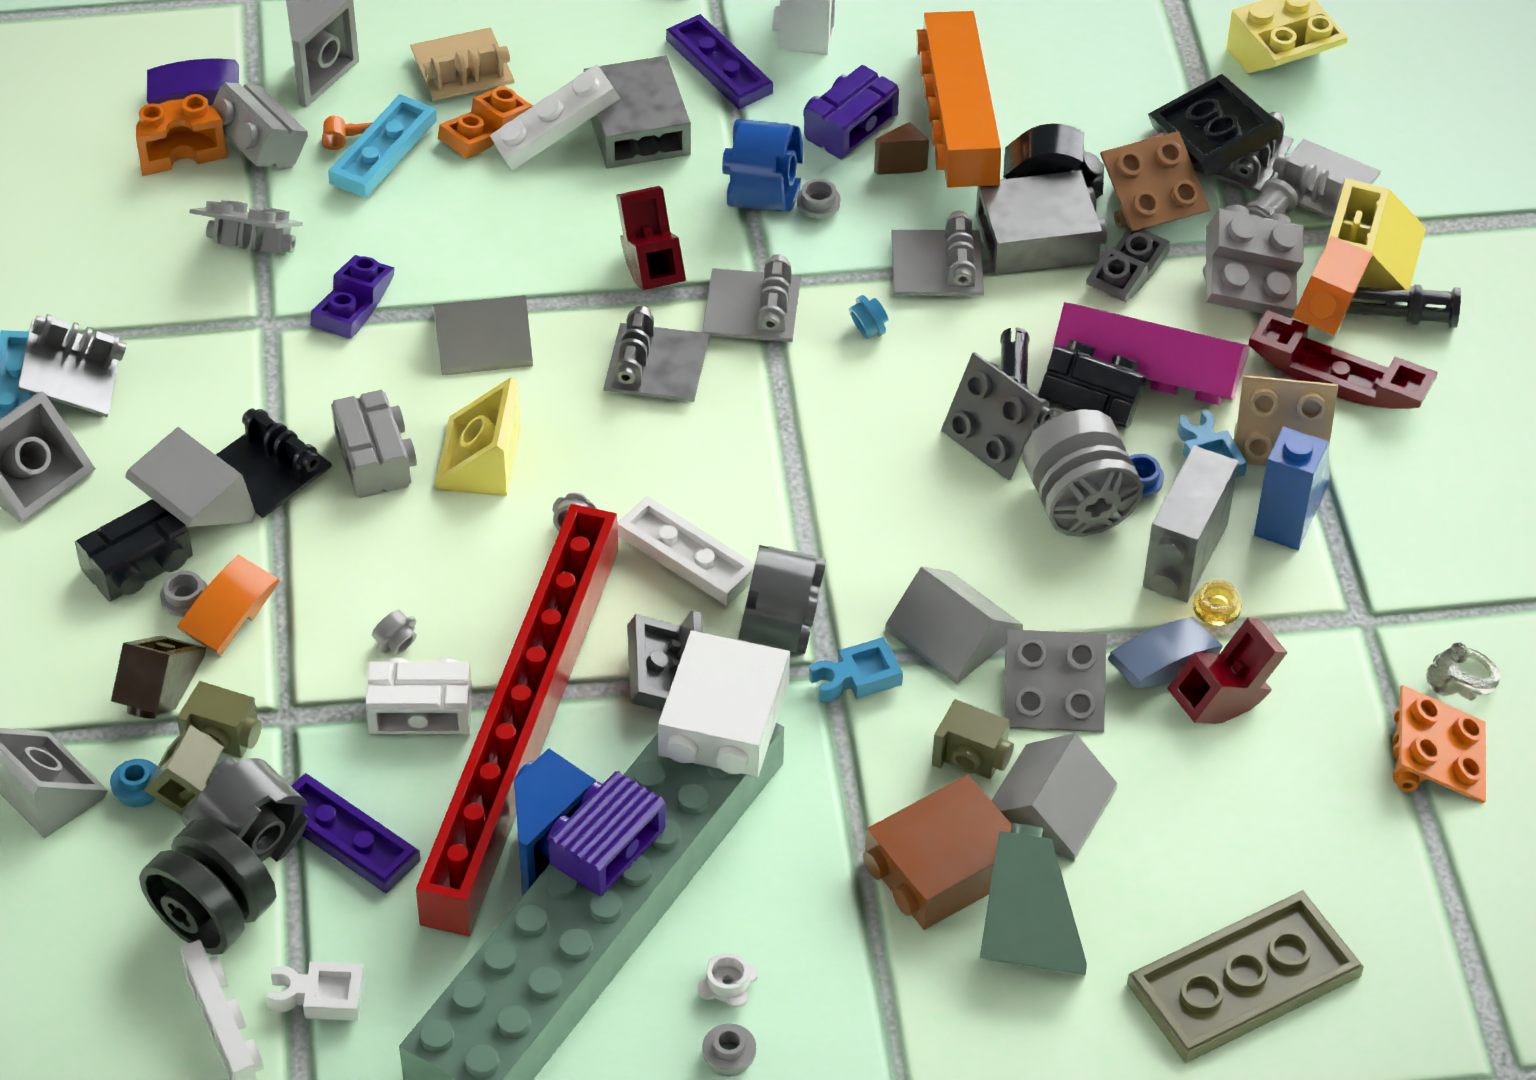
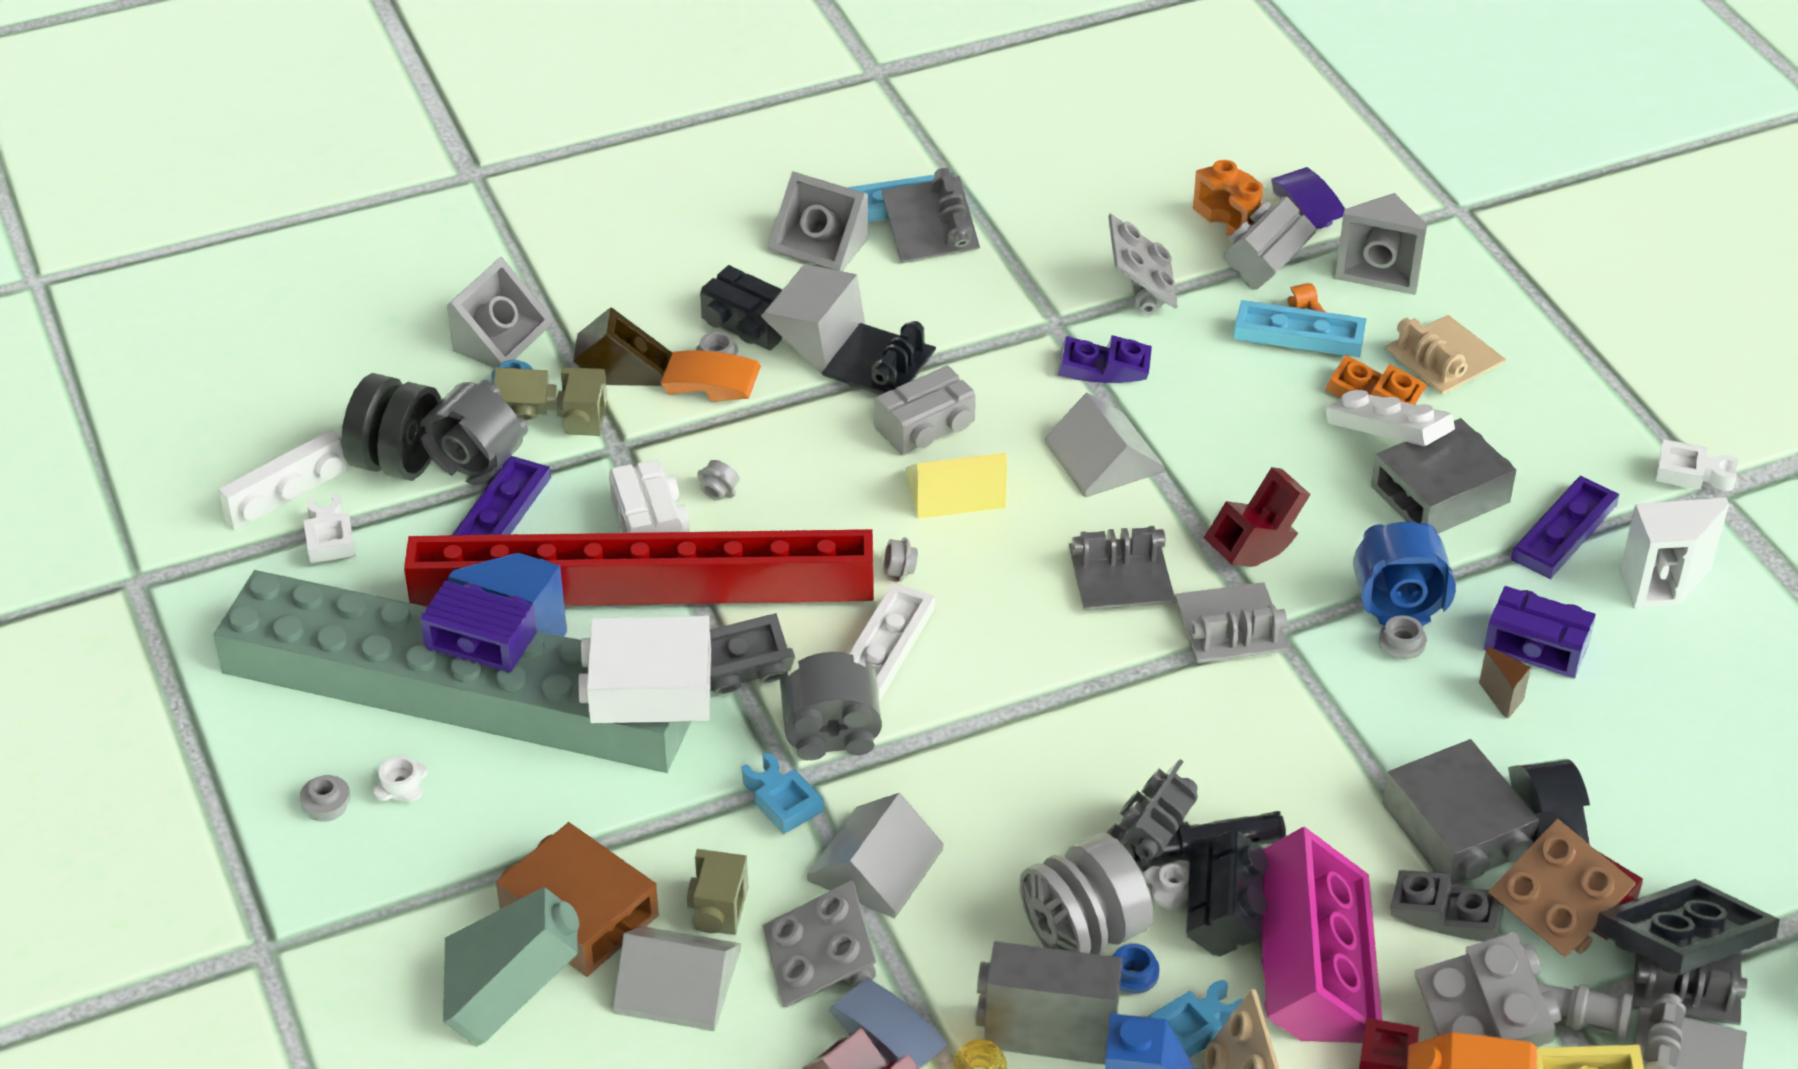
camera: 75 degrees right, 5 degrees down
dark azure plate [848,295,889,339] -> none
light grey hinge [891,210,984,296] -> none
orange brick [916,11,1001,188] -> none

